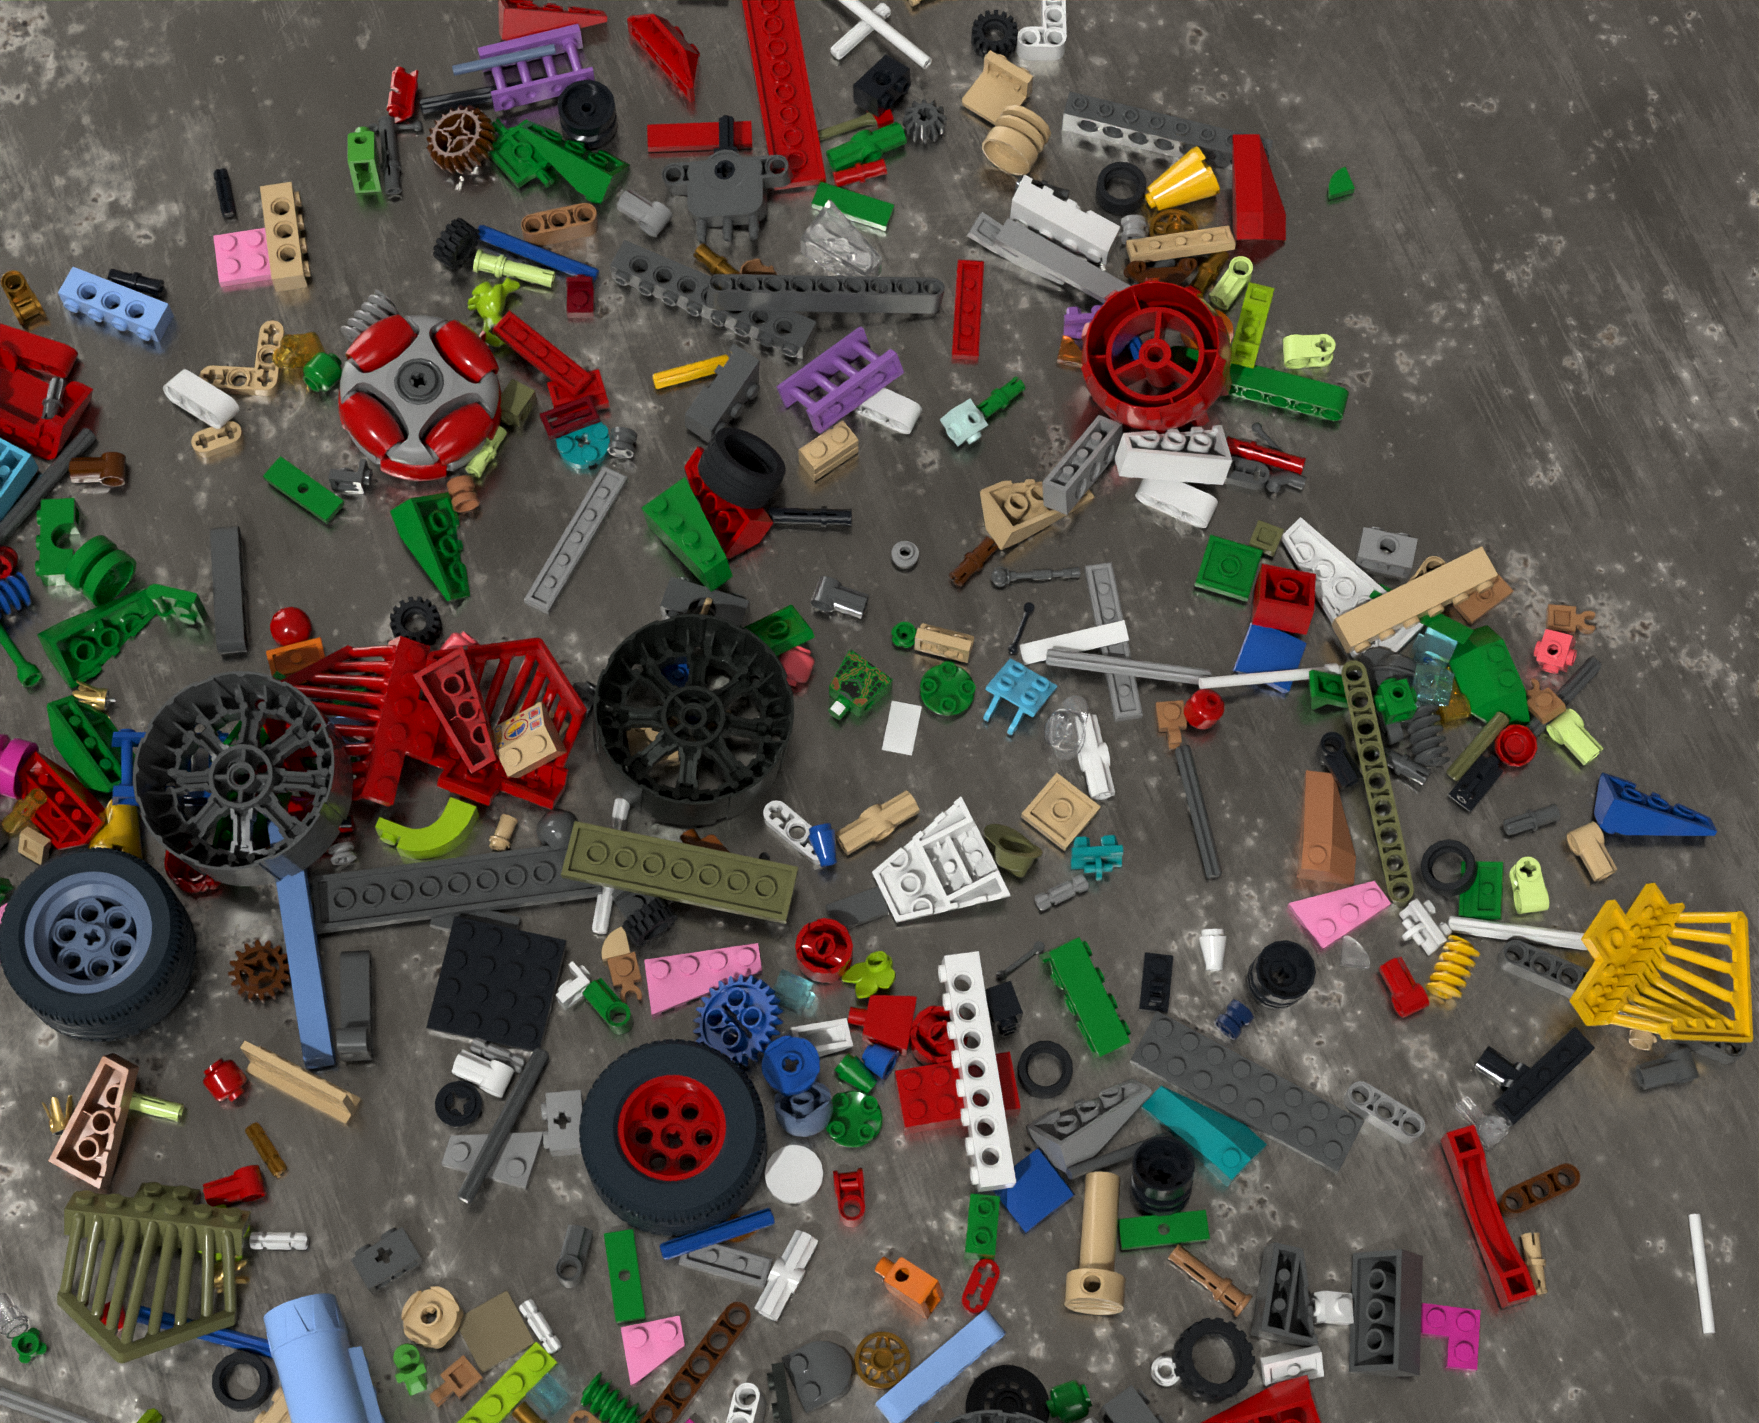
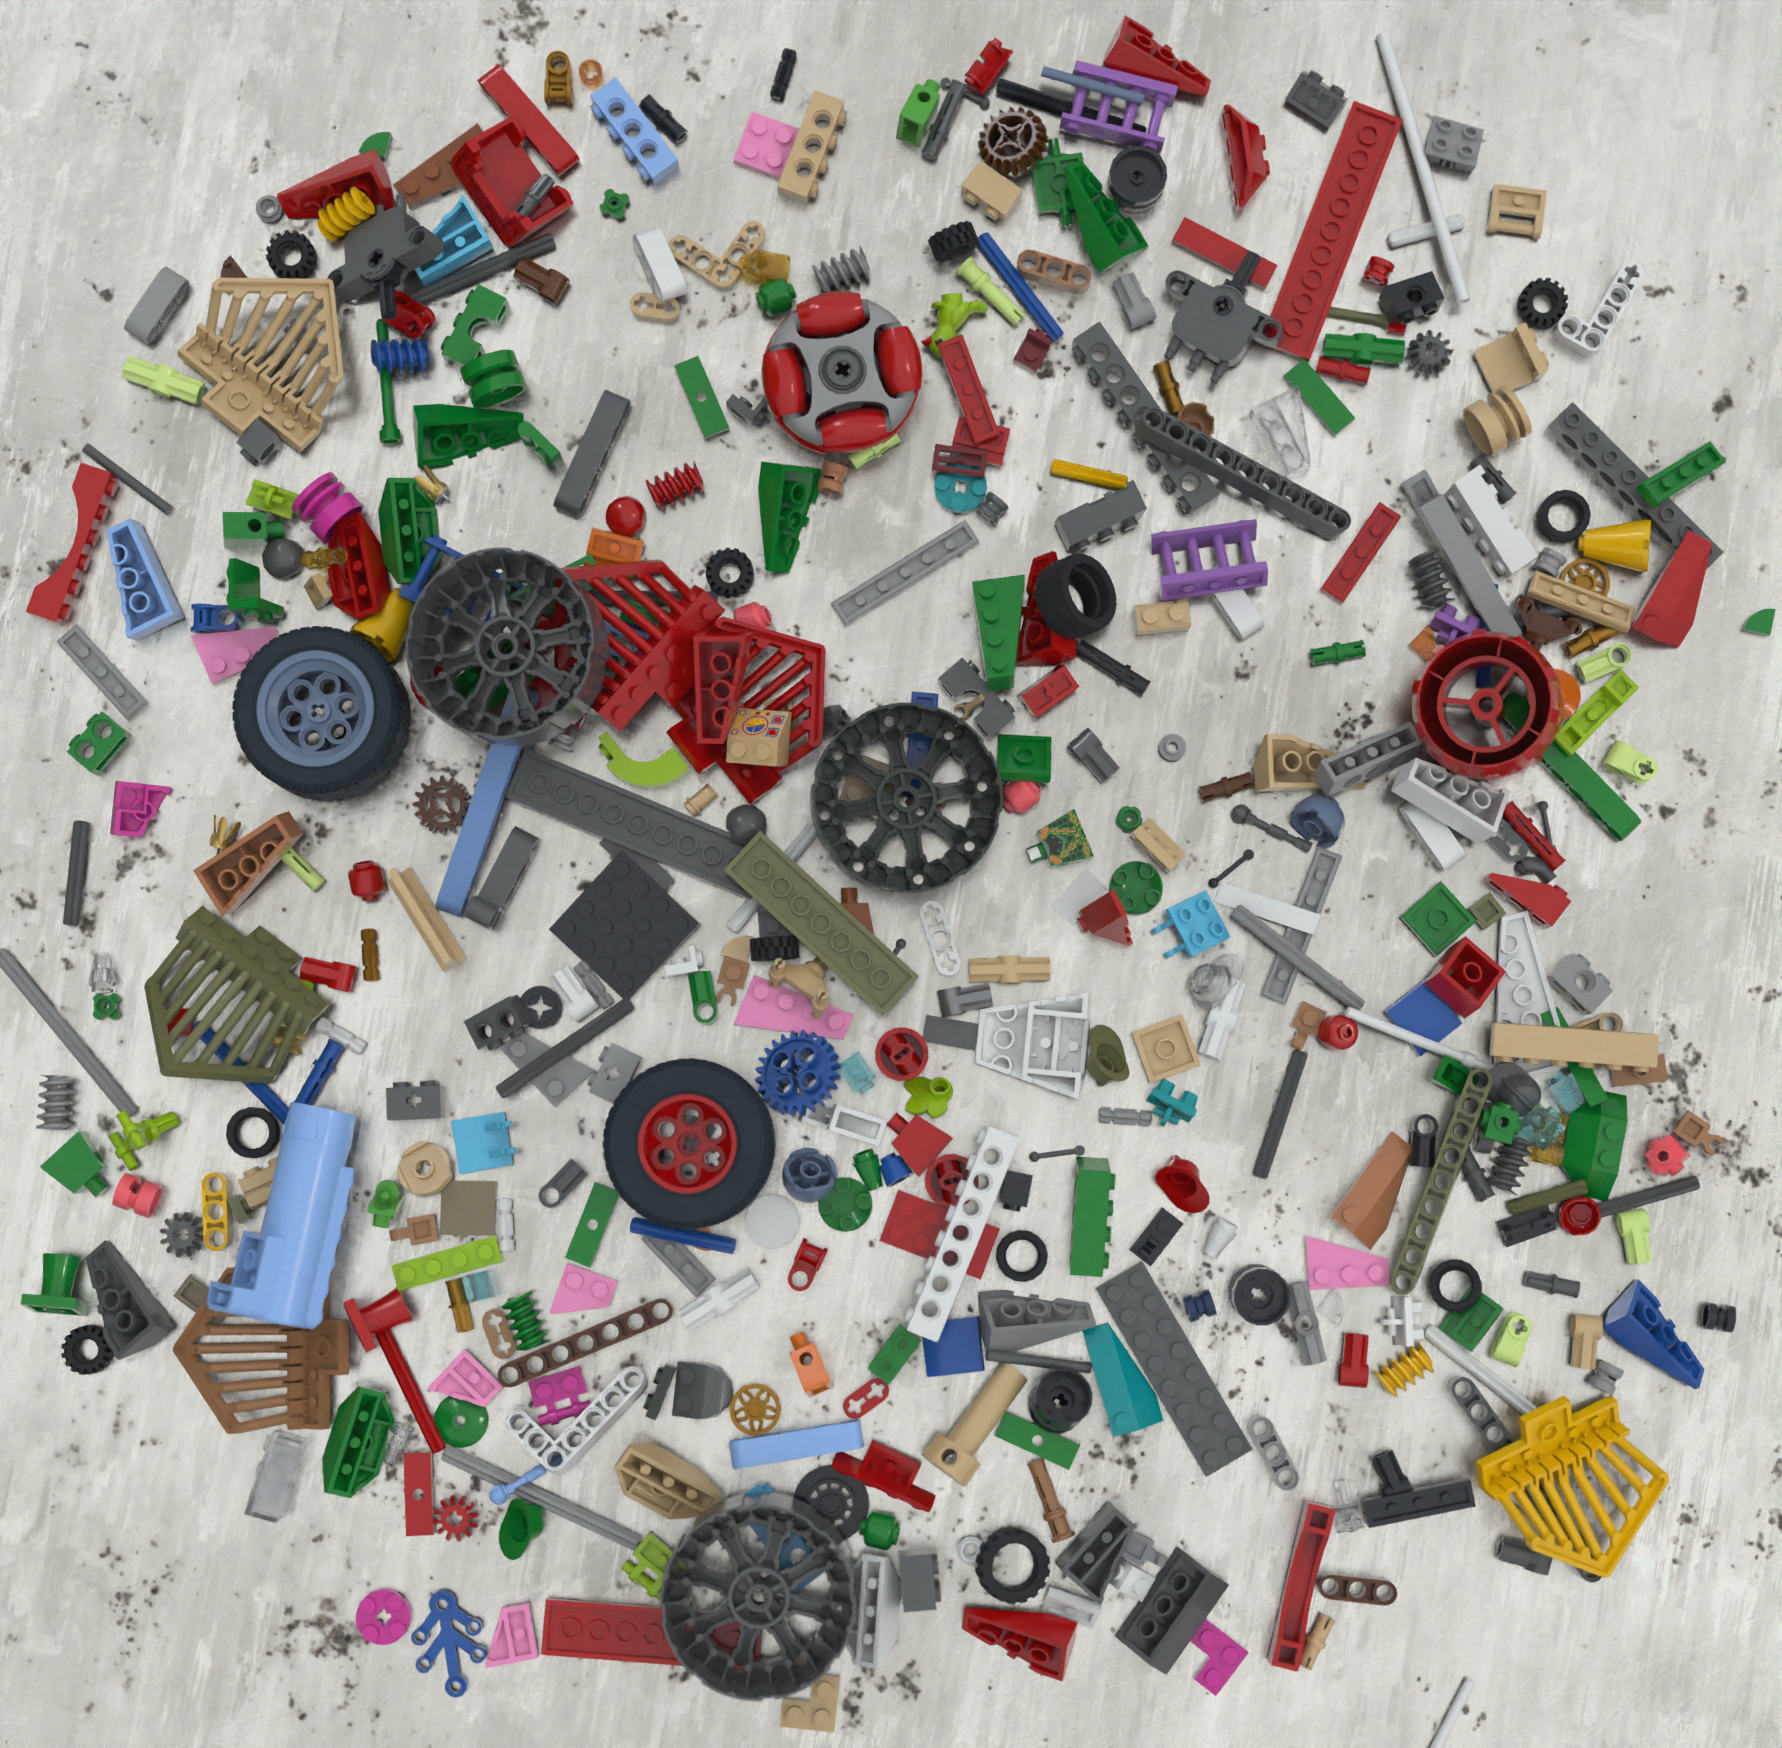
camera: 30 degrees right, 15 degrees up
olive brick [500,379,537,428] -> none
blue plate [762,1036,820,1096] -> none
blue cone [808,823,837,867] -> none
light aqua brick [940,399,988,446] -> none
medium nougat plate [1525,678,1566,725] -> none
none -> blue pin [294,1039,344,1105]
none -> medium azure plate [451,1112,517,1174]
none -> dark grey brick [464,995,532,1051]
none -> clear orange bush [579,59,603,86]
none -> green plate [600,189,629,218]
none -> red piece [645,460,704,509]
none -> tan axle [768,957,829,1019]
none -> red bracket [831,1440,936,1513]
none -> flat silver piece [937,983,993,1017]
none -> tan brick [961,160,1023,223]
none -> red hinge [1017,664,1079,718]
none -> red wedge [1077,889,1133,948]
none -> flat silver plate [1122,1531,1168,1568]
none -> red piece [1156,1155,1210,1213]
none -> light grey piece [1288,1281,1327,1366]
none -> sand blue cylinder [1291,795,1345,848]
none -> red wheel [1362,256,1395,287]
none -> dark grey piece [1408,549,1455,608]
none -> red slope [1484,873,1571,928]
none -> light grey wheel [1588,1359,1624,1396]
none -> green tile [1636,441,1726,509]
none -> black wheel [1702,1302,1736,1333]

